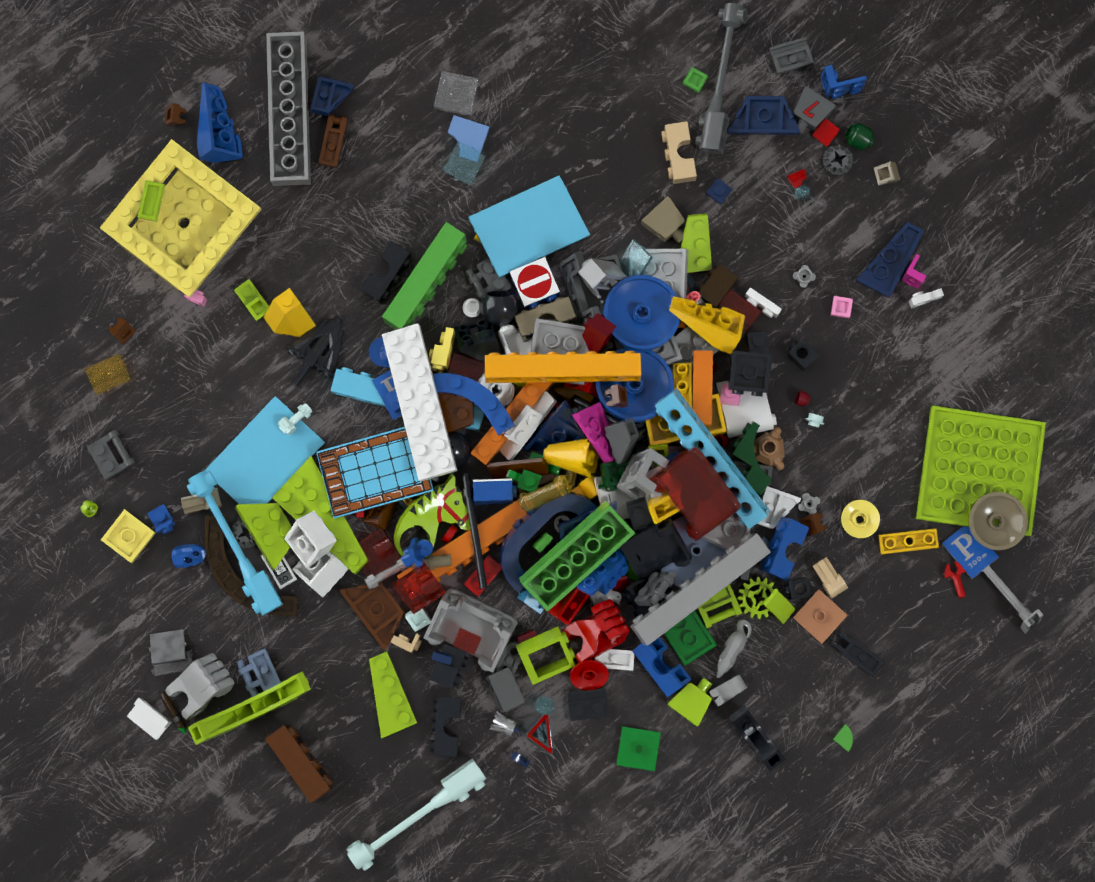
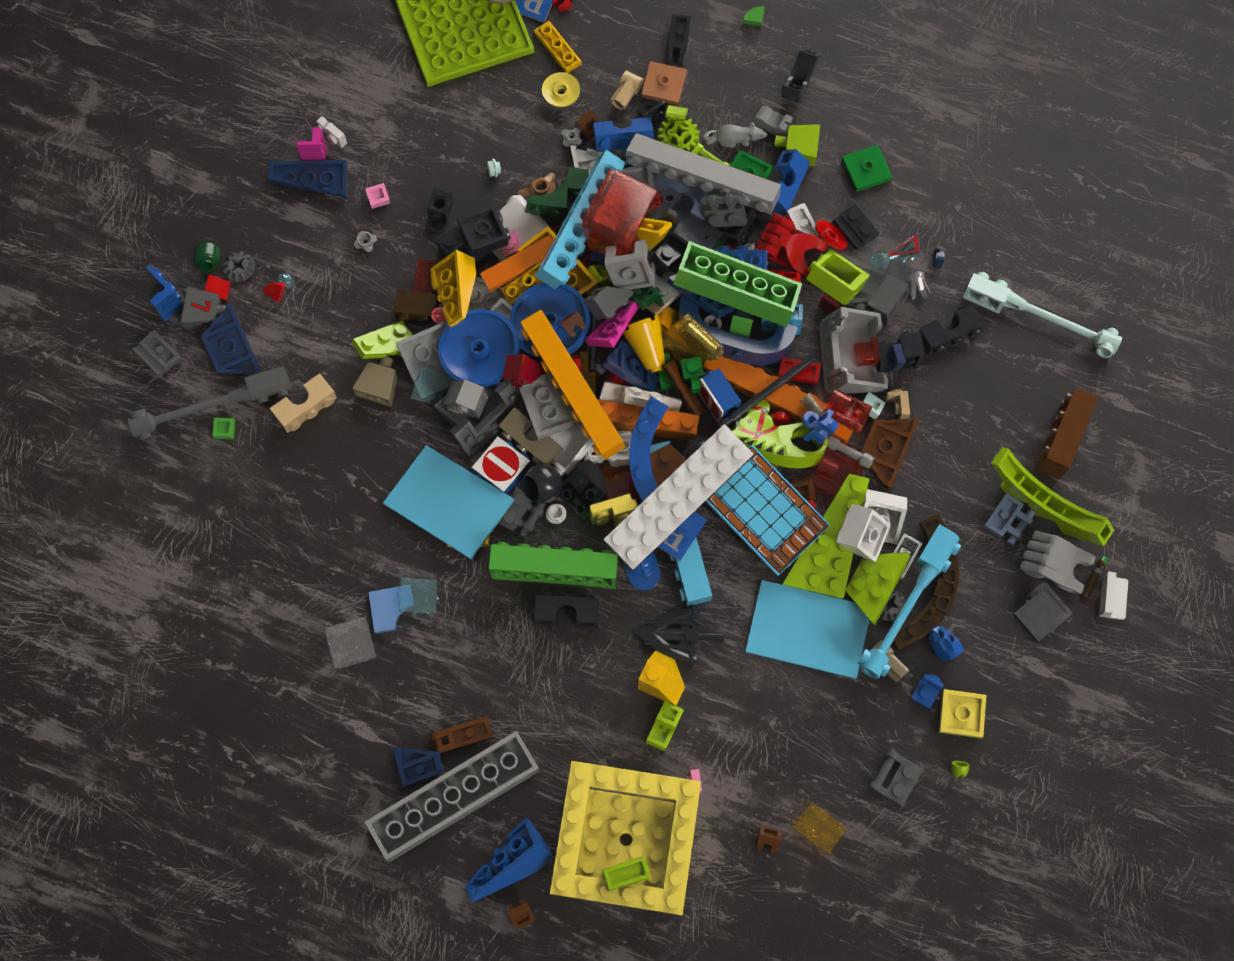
camera: 125 degrees left, 10 degrees down
light aqua bar [278,403,313,435] -> none
lime wing [369,652,417,739] -> none
dark blue plate [706,178,733,205] -> none
white plate [745,288,782,318] -> none
dark red hinge [795,390,810,406] -> none
dark tan slope [873,161,900,186] -> none

